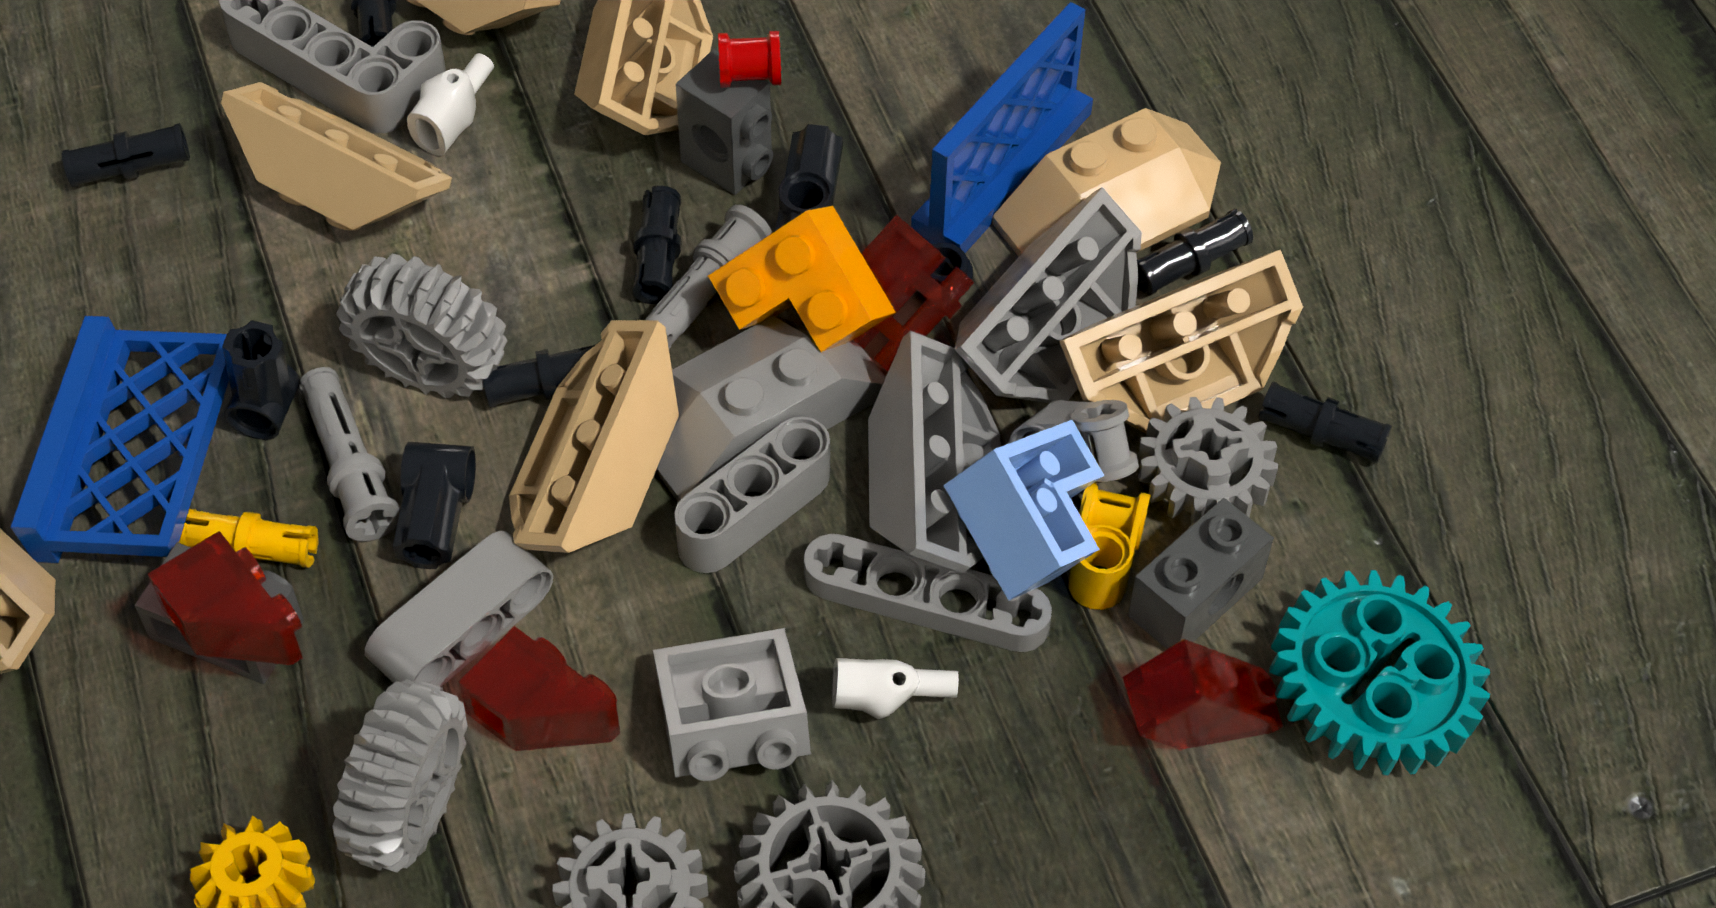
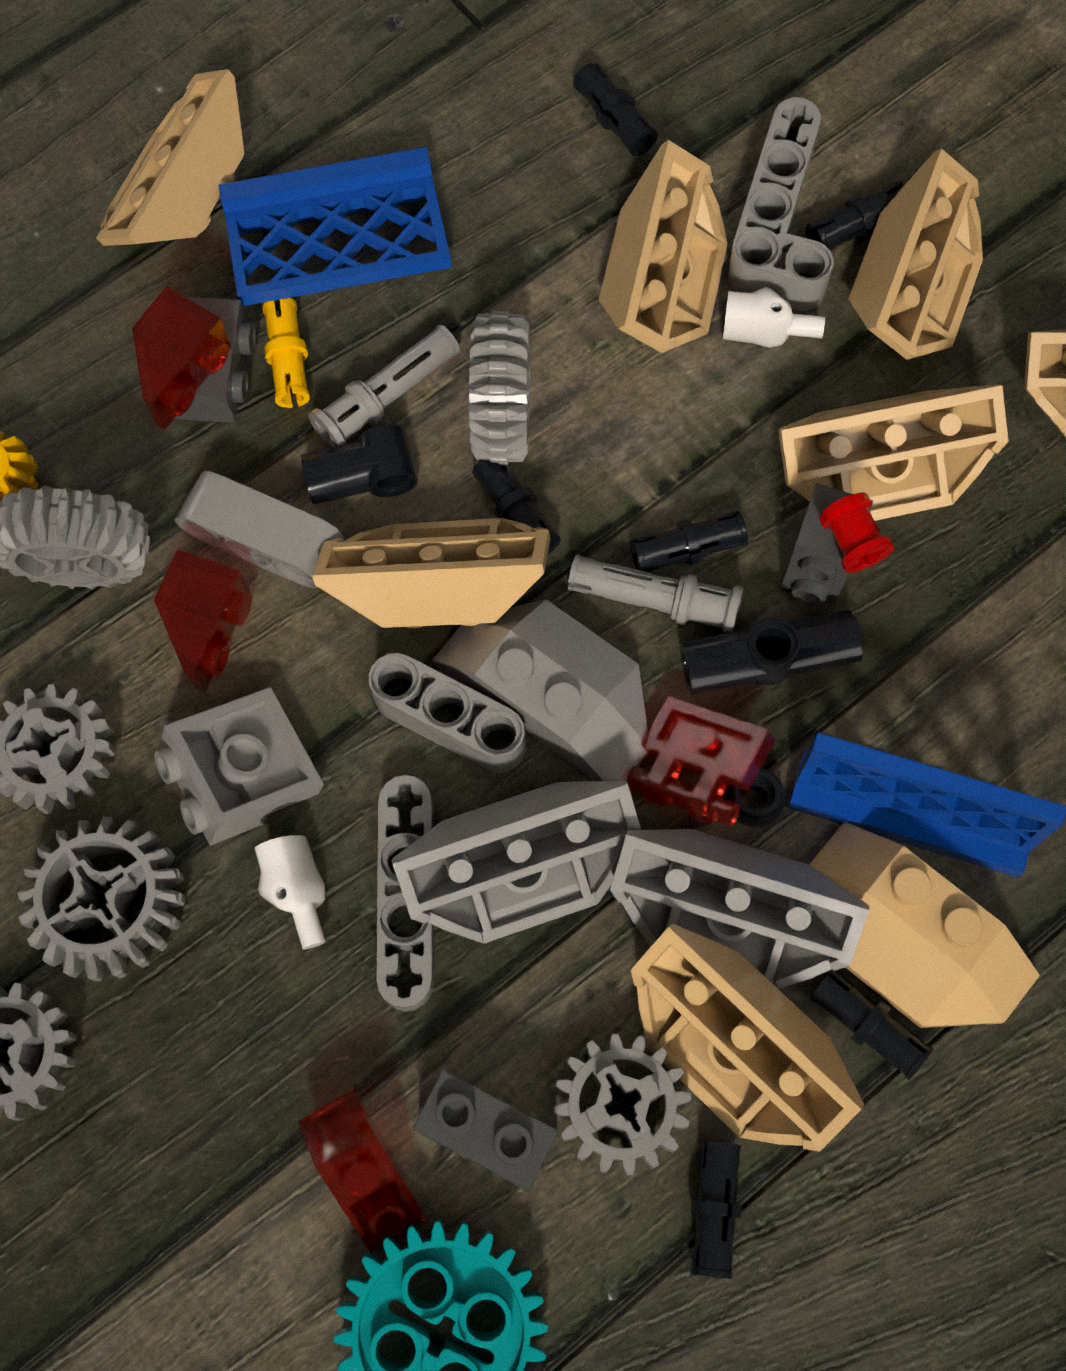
camera: 75 degrees right, 15 degrees up
black piece [222,320,300,440] -> none
light orange brick [708,206,896,352] -> none
light blue brick [943,420,1104,601] -> none
light grey piece [1009,400,1139,482] -> none
yellow piece [1068,482,1151,610] -> none

